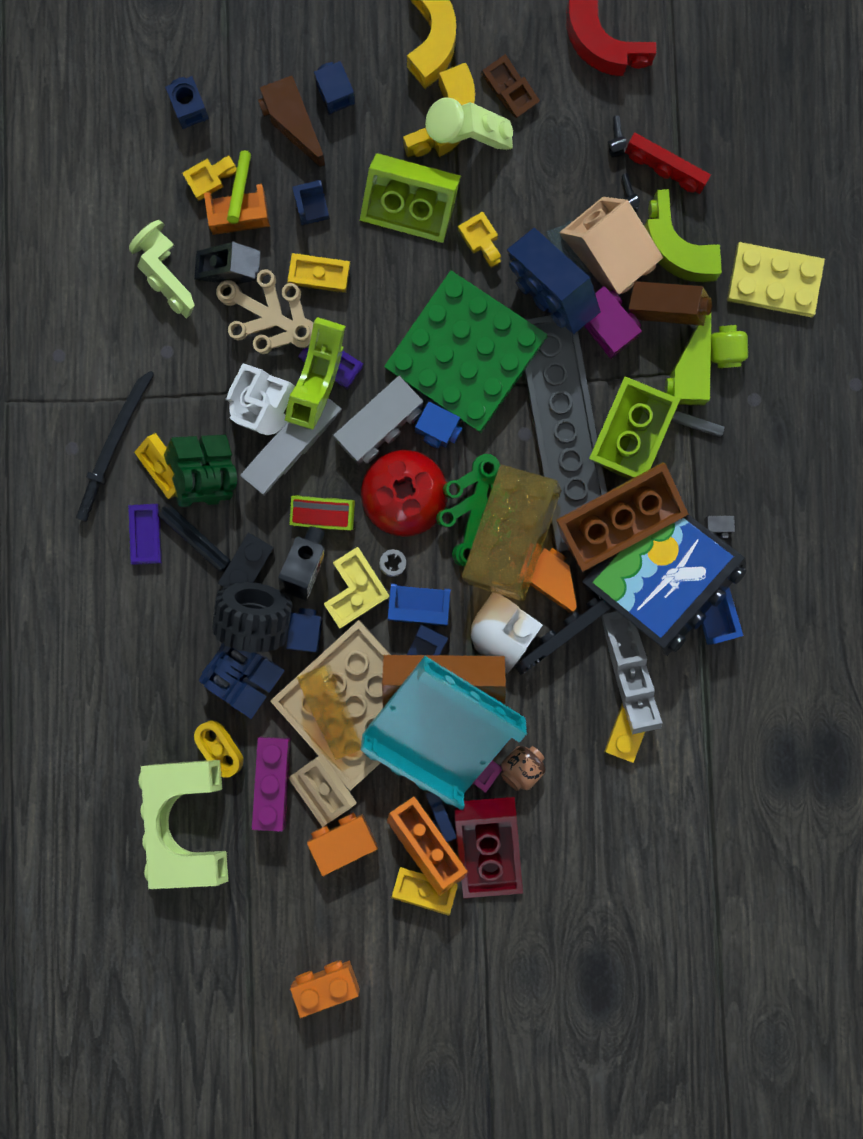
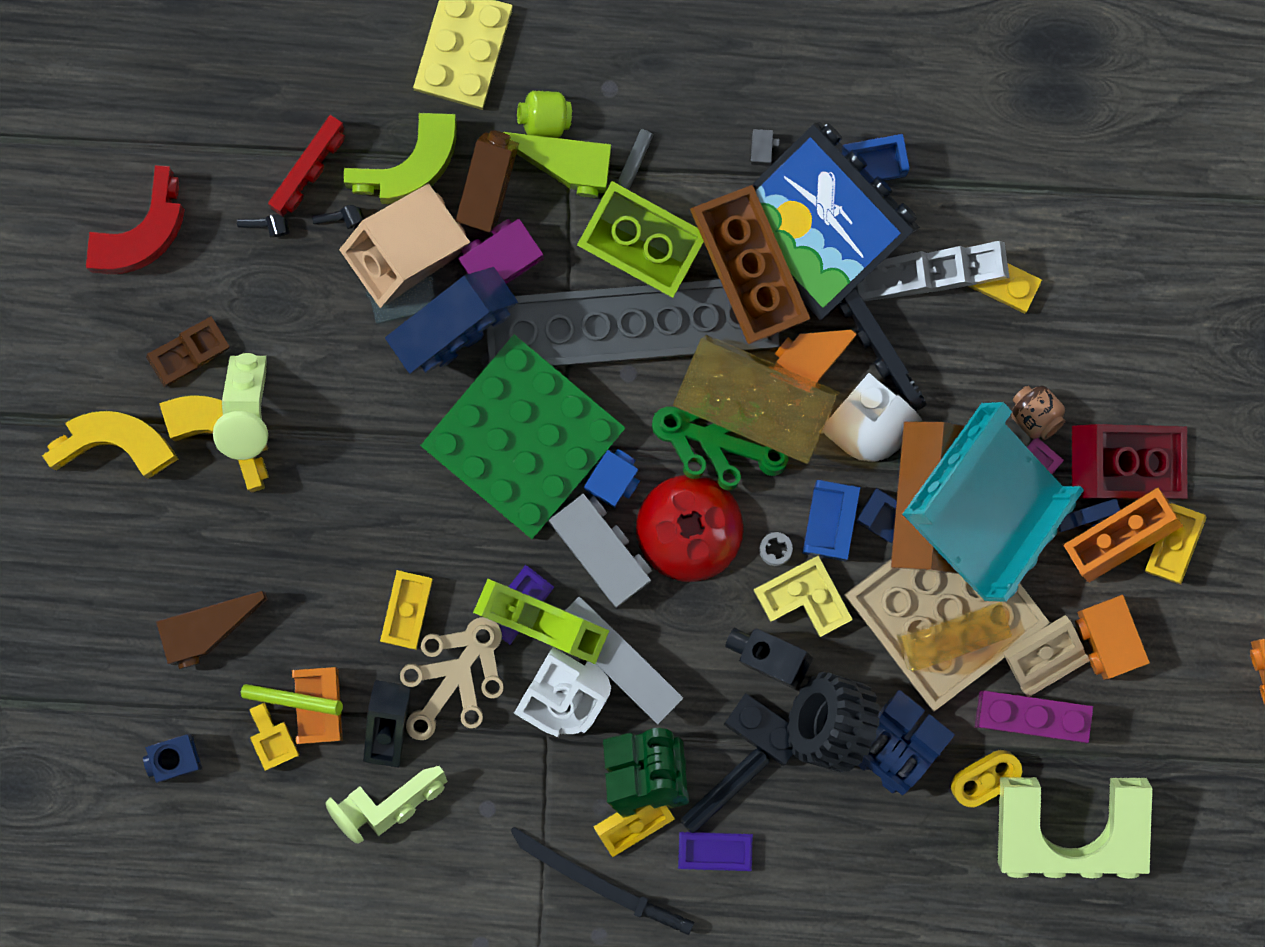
camera: 80 degrees left, 0 degrees up
dark blue brick [286,608,323,653] -> none
slope [290,495,355,530] -> none
dark blue panel [292,180,330,225] -> none
dark blue brick [314,61,355,114] -> none
lime slope [360,153,461,243] -> none
yellow plate [458,211,501,268] -> none

